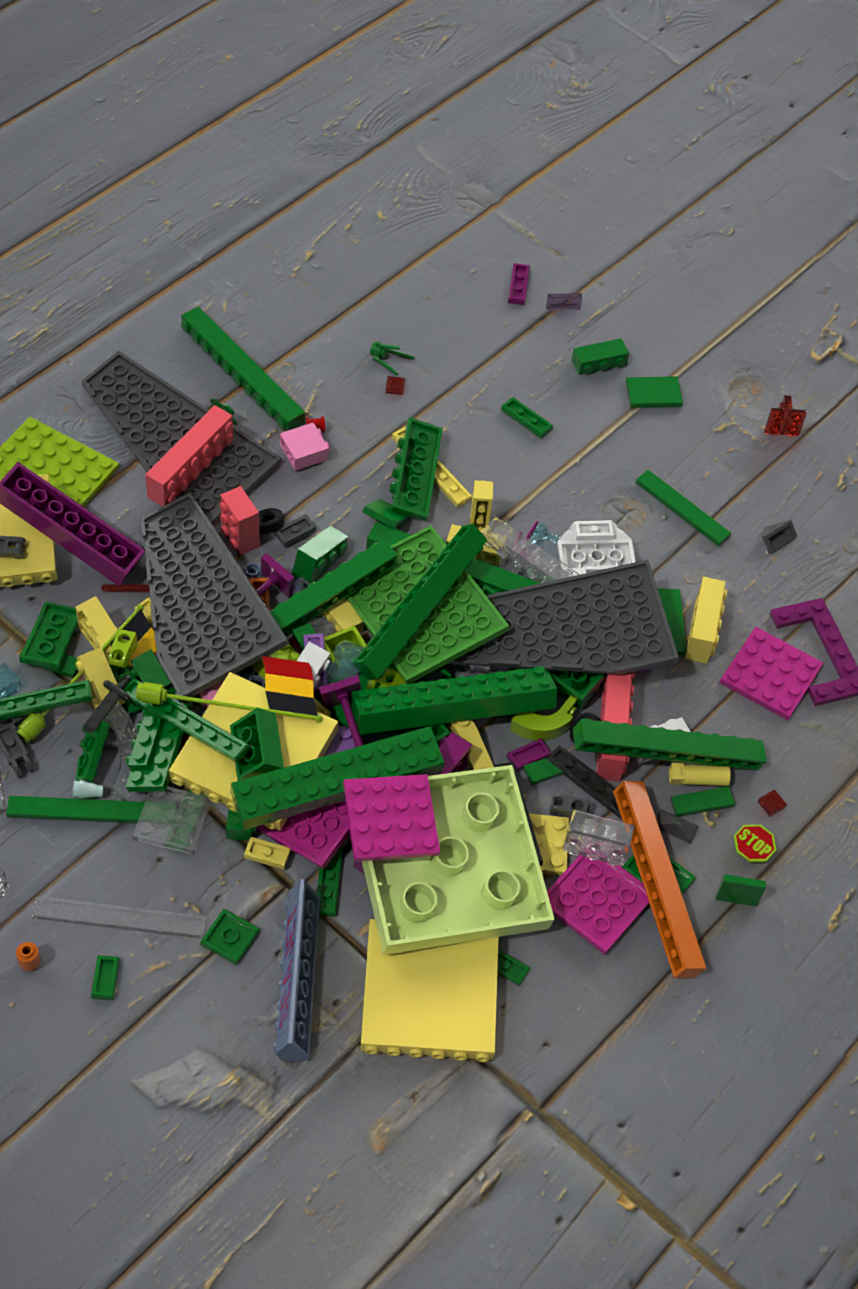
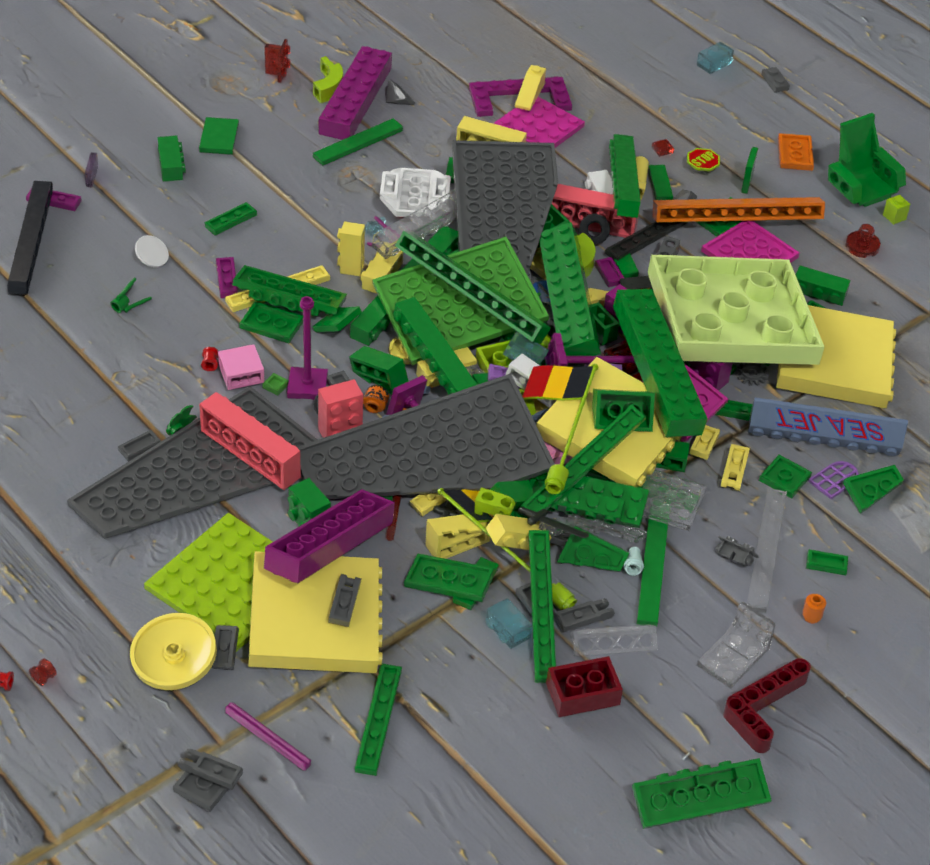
camera: 80 degrees left, 10 degrees down
green brick [181,306,305,431] -> none
dark pink plate [343,774,440,862] -> none
clear red tile [386,376,405,395] -> none
clear brick [563,809,634,866] -> none
none -> black beam [8,180,53,295]
none -> dark grey tile [118,430,161,462]
none -> white piece [135,235,169,268]
none -> magenta tile [216,257,238,298]
none -> green tile [239,301,303,344]
none -> bright green tile [262,373,289,396]
none -> magenta tile [287,296,328,400]
none -> green brick [287,478,331,526]
none -> lime arch [313,56,343,103]
none -> magenta brick [319,46,392,140]
none -> orange head [363,385,390,413]
none -> light yellow slope [515,65,546,111]
none -> dark grey hinge [715,536,759,566]
none -> light yellow plate [720,444,750,491]
none -> orange tile [778,133,814,171]
none -> green brick [796,265,851,306]
none -> medium lavender window [808,461,859,499]
none -> green piece [828,113,906,207]
none -> green wing [843,465,904,514]
none -> clear red tile [845,224,881,258]
none -> lime brick [883,195,910,225]

